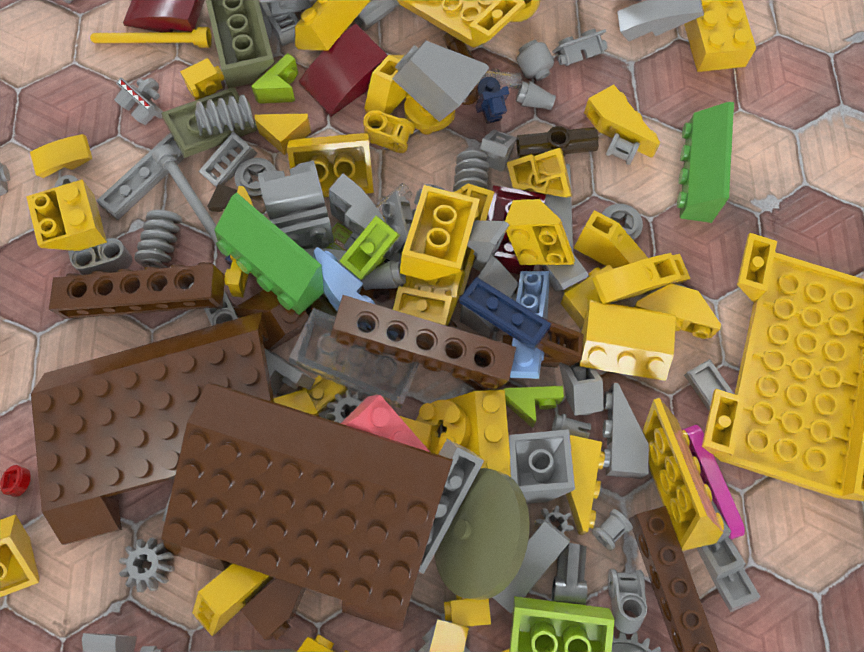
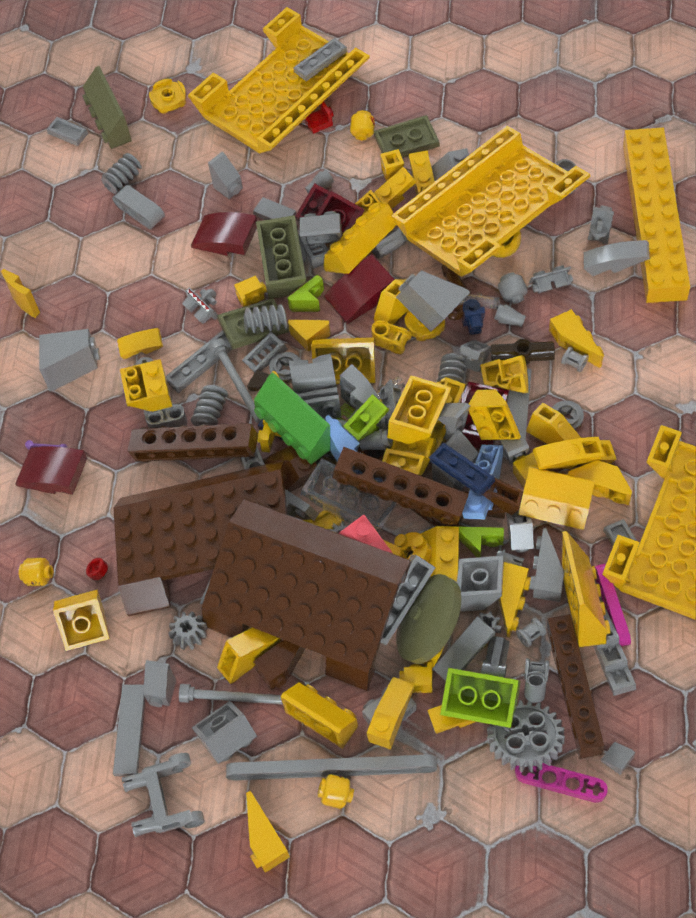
camera: 15 degrees right, 10 degrees down
yellow piece [90,27,212,48] -> none
bright green slope [677,102,734,223] -> none

